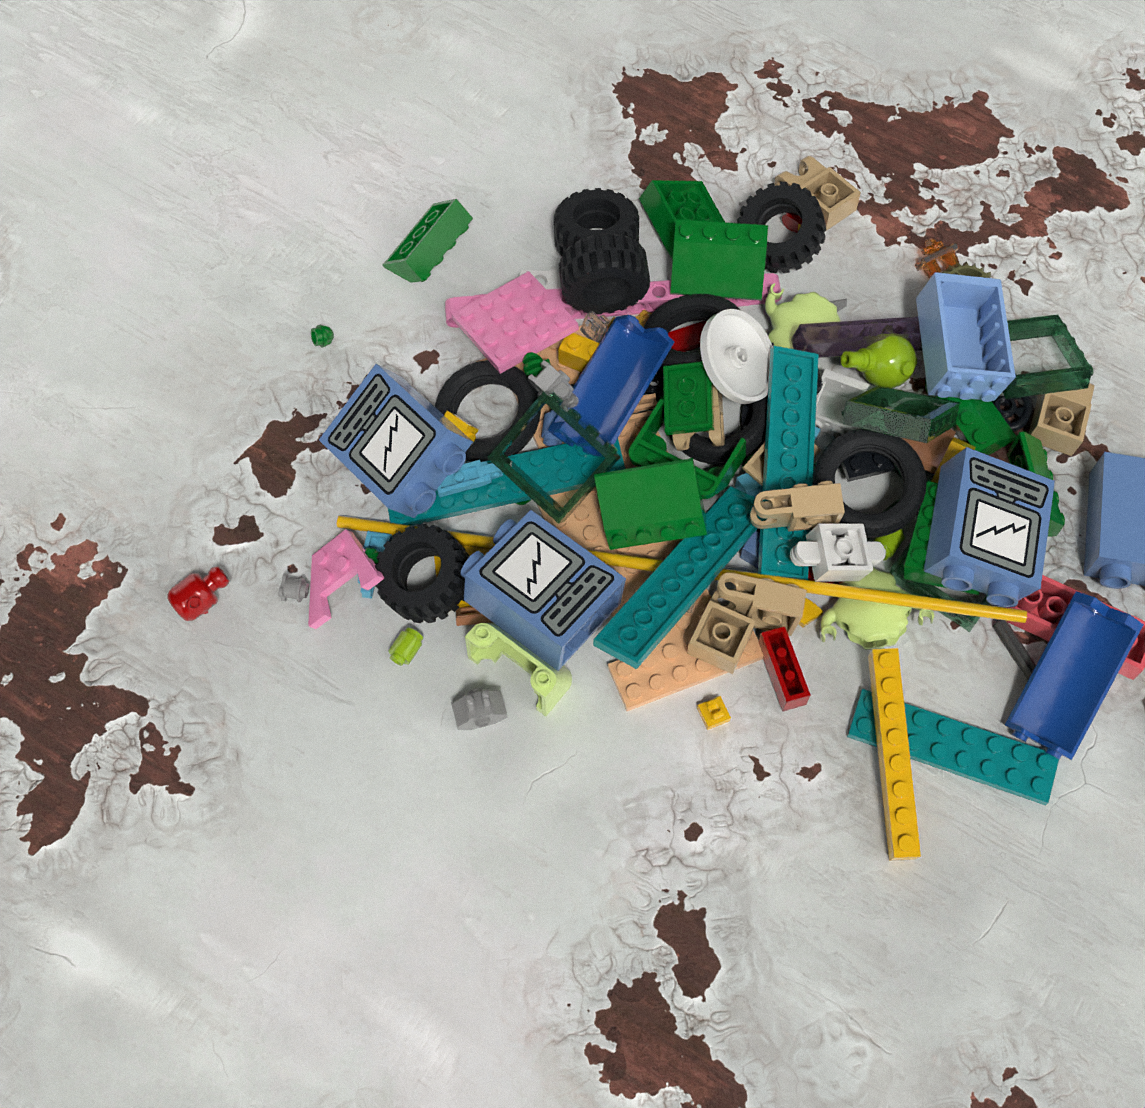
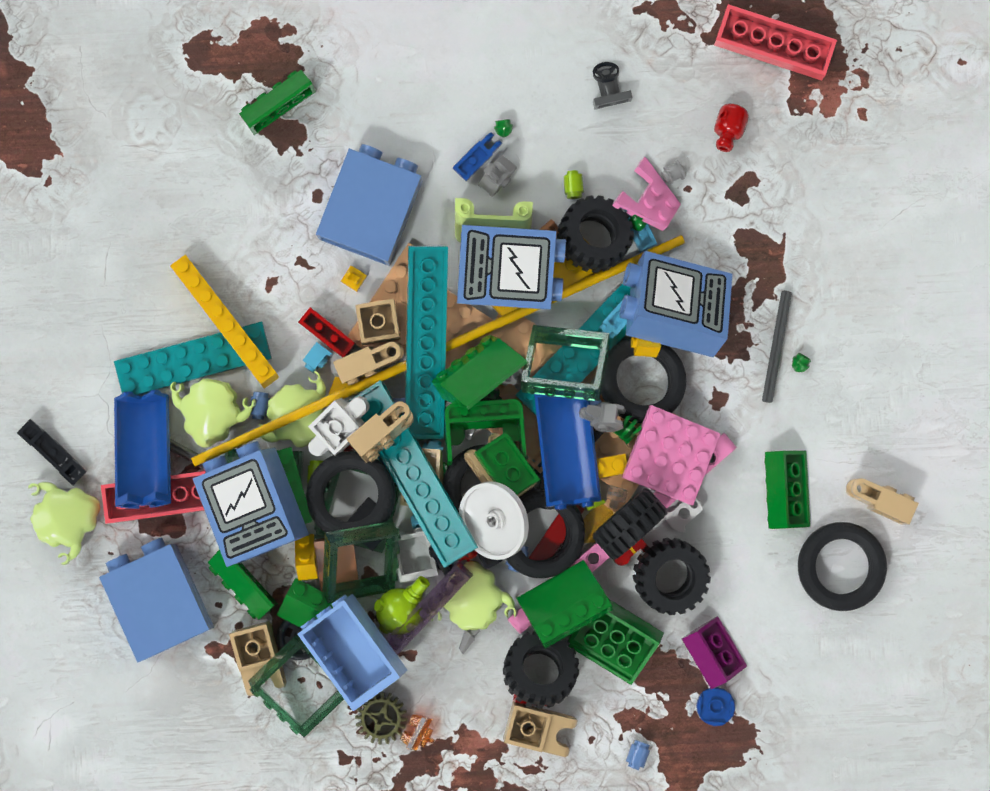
camera: 145 degrees right, 20 degrees up
none -> yellowish green piece [170,378,256,448]
none -> green slope [239,70,316,135]
none -> medium blue brick [250,392,270,420]
none -> medium azure brick [303,342,333,373]
none -> medium blue brick [316,144,422,266]
none -> blue hinge [453,132,503,182]
none -> green plate [494,119,513,137]
none -> dark grey piece [593,62,633,110]
none -> medium blue brick [626,740,650,770]
none -> magenta slope [682,616,747,689]
none -> blue tile [696,687,735,726]
none -> coral brick [714,4,837,81]
none -> dark grey axle [762,290,792,403]
none -> black tyre [798,522,887,611]
none -> tan brick [846,478,919,525]

